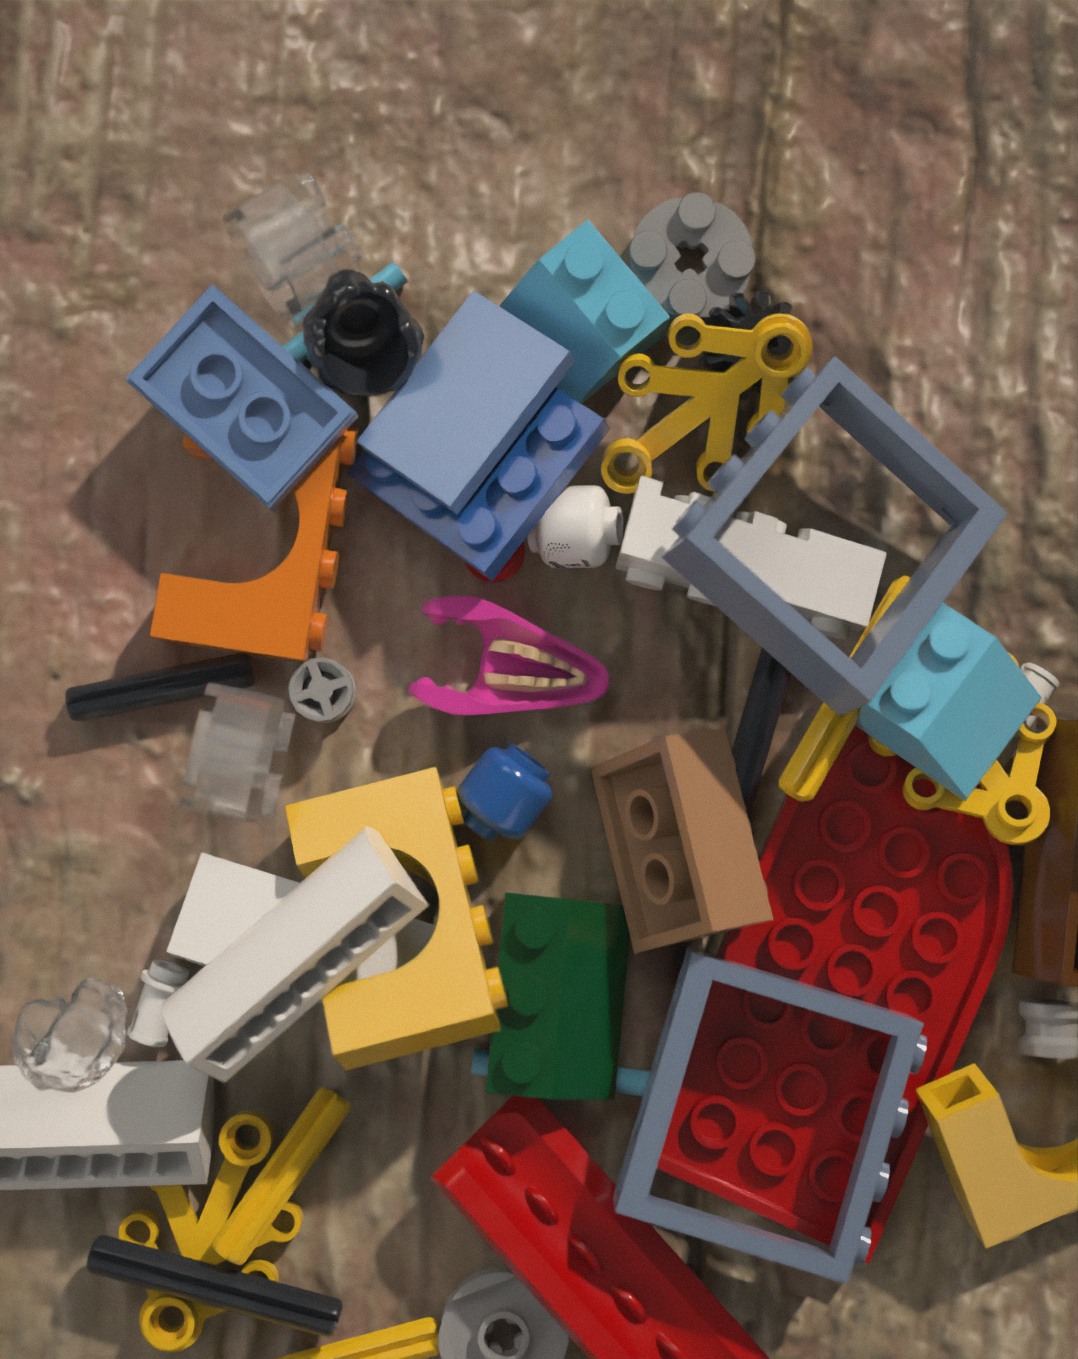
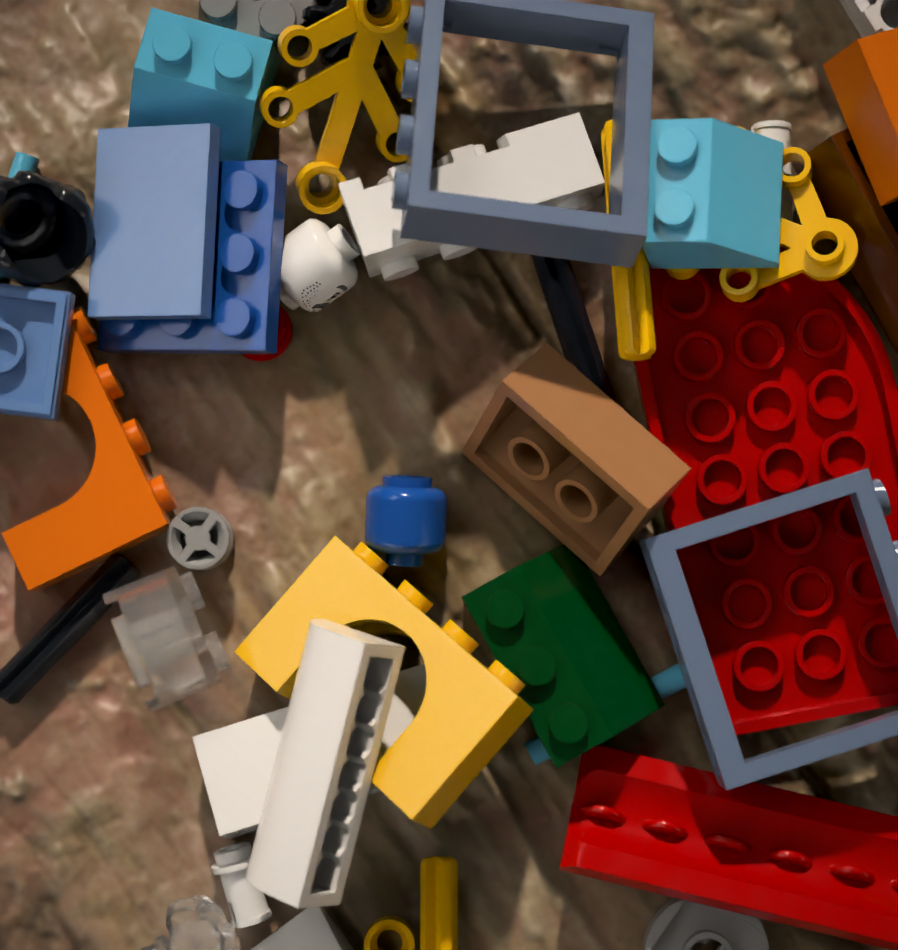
camera: 30 degrees left, 0 degrees up
dark pink animal [407,596,609,715] -> none

